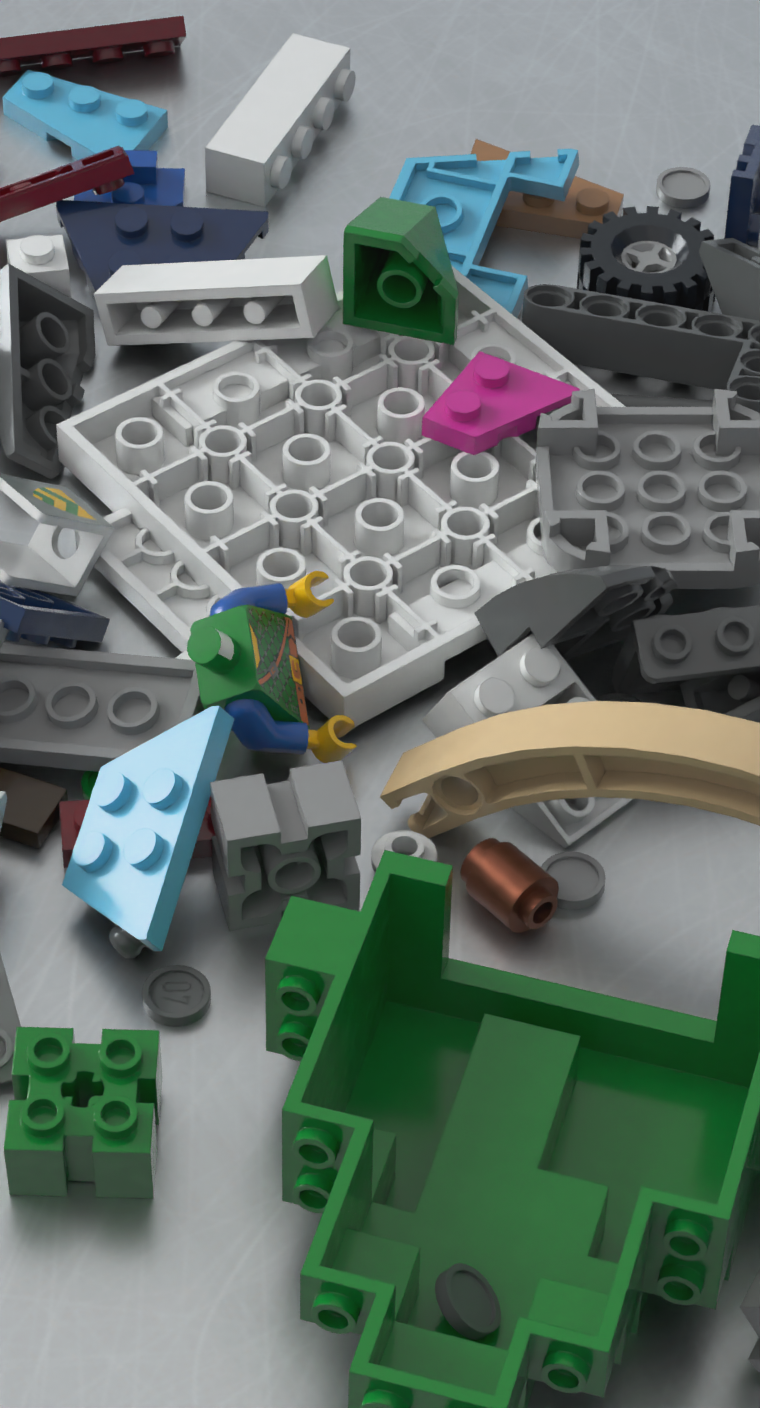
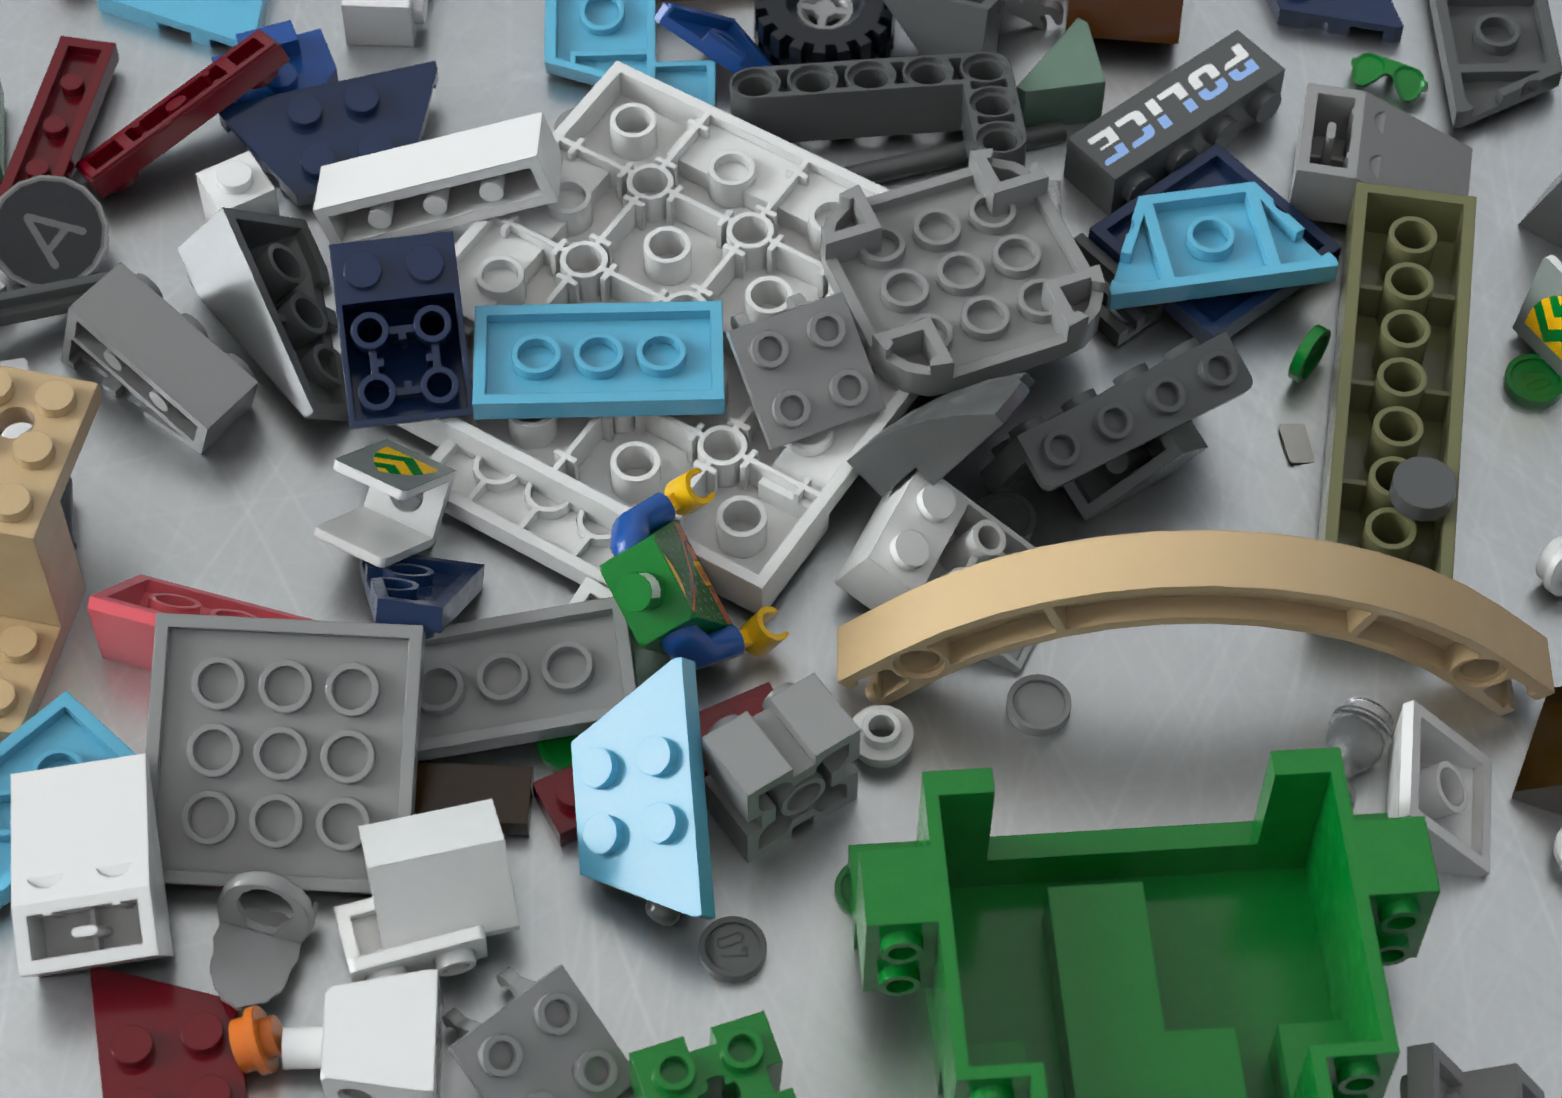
camera: 20 degrees left, 10 degrees up
green slope [343,197,459,345] -> none
dark pink wing [422,351,580,455] -> none
copper brick [460,838,559,933] -> none
none -> dark blue slope [329,231,474,430]
none -> medium azure plate [472,301,725,420]
none -> blue tile [654,2,774,74]
none -> light grey plate [726,291,886,451]

